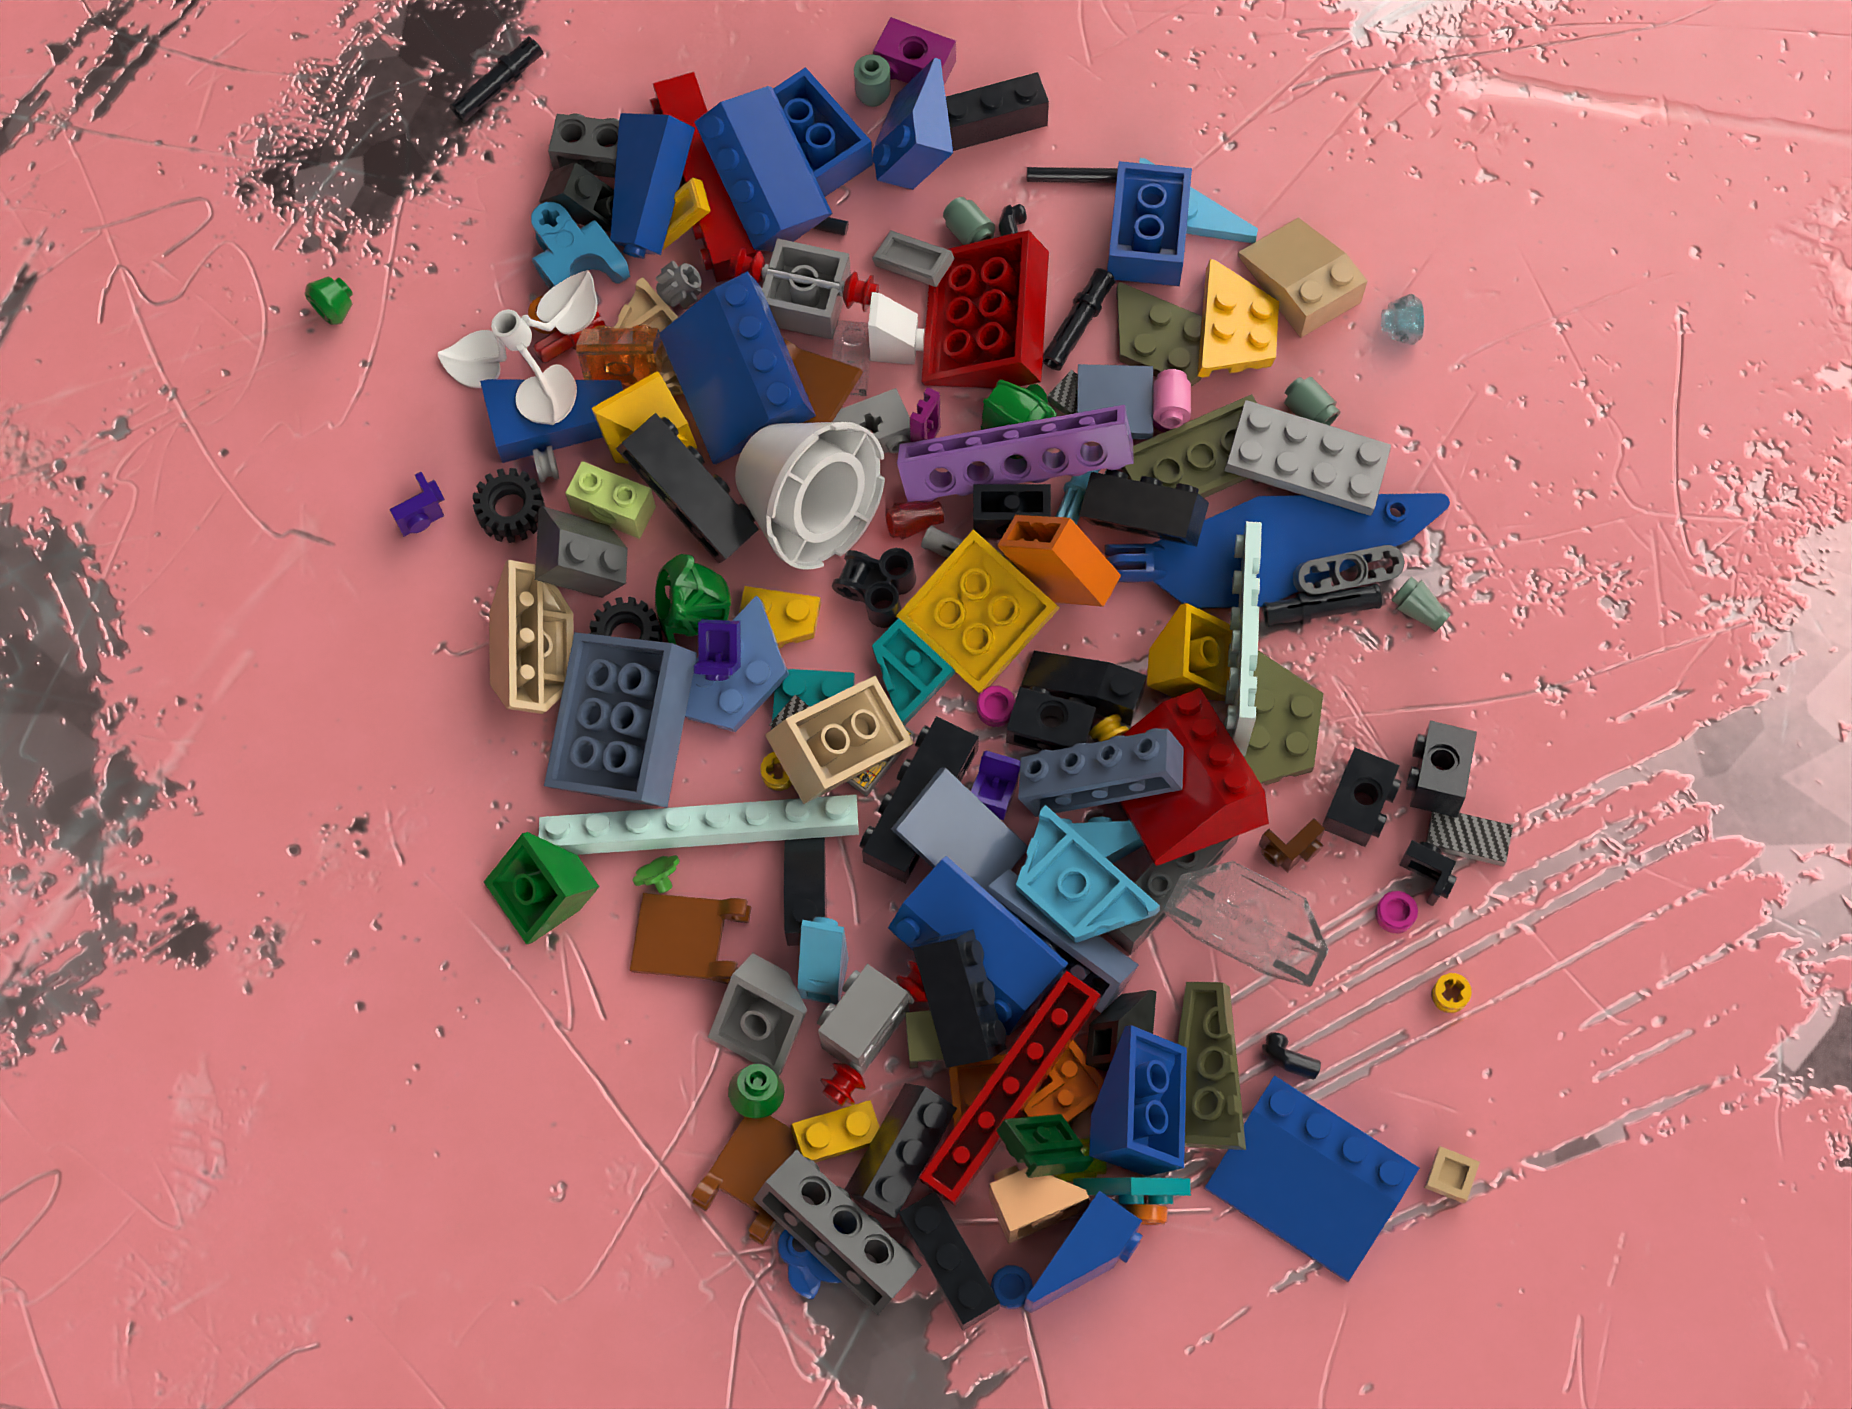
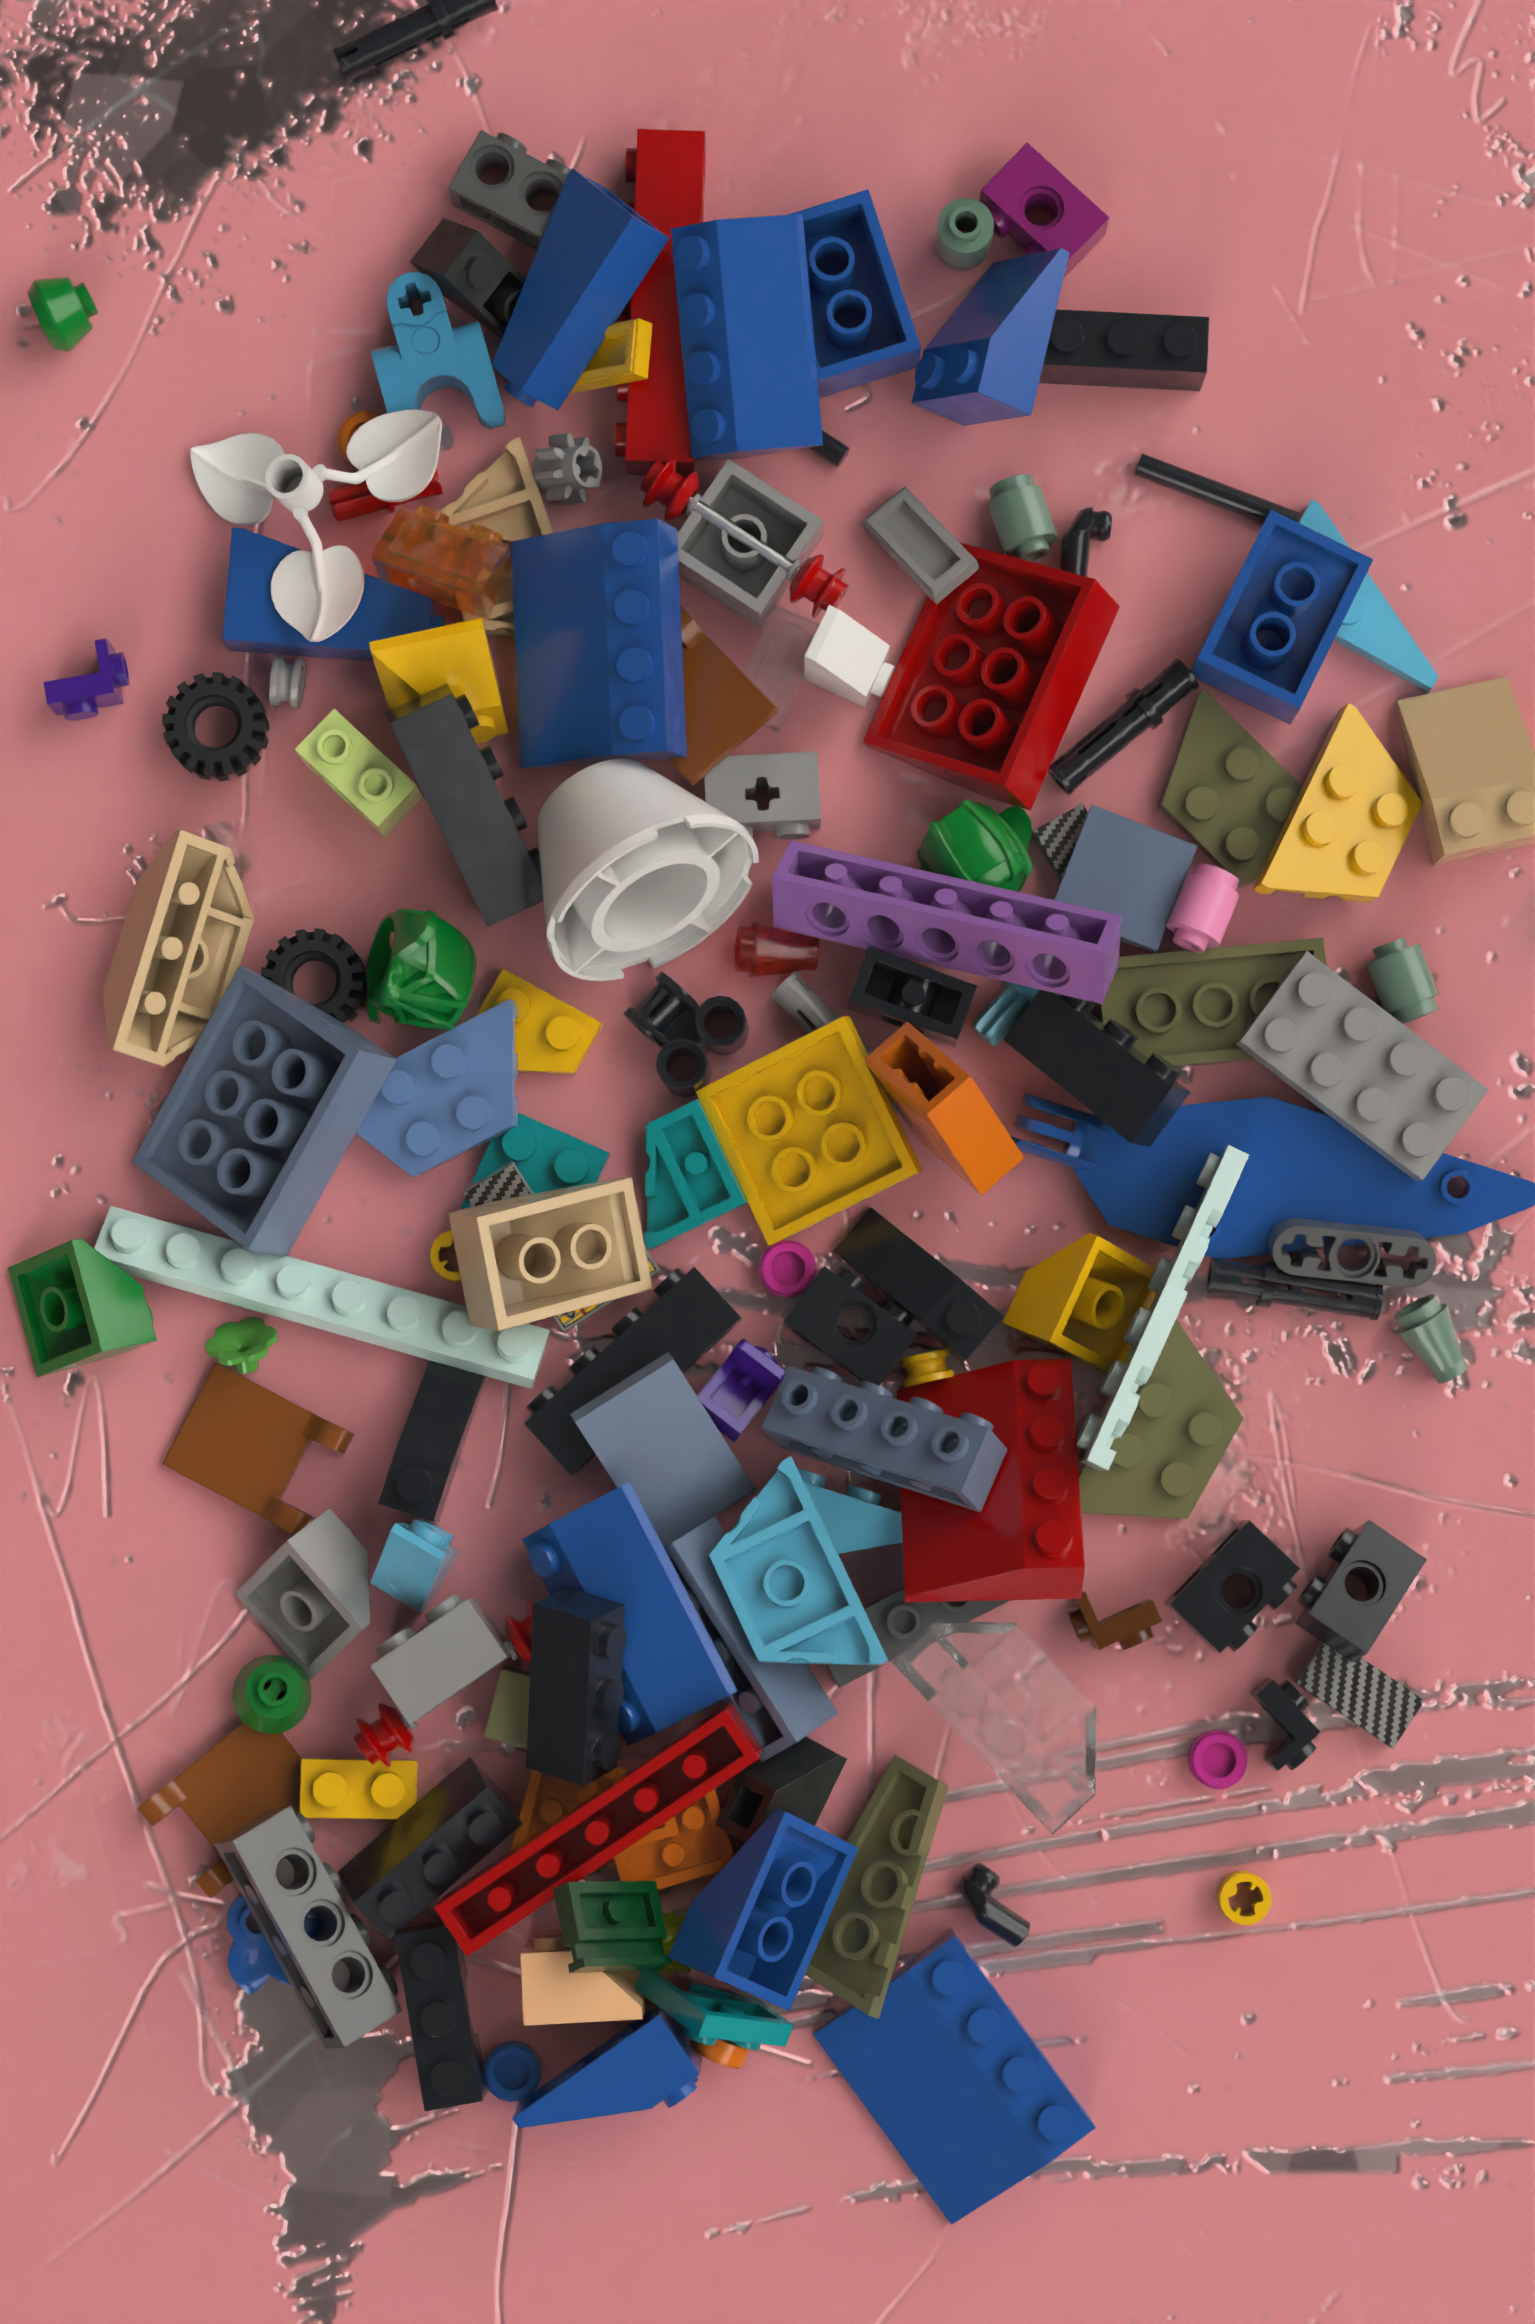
camera: 20 degrees right, 15 degrees up
dark grey slope [535,506,628,598] -> none
dark purple bracket [694,619,741,681] -> none
magenta tile [910,387,941,442] -> none
tan plate [1424,1146,1480,1203] -> none

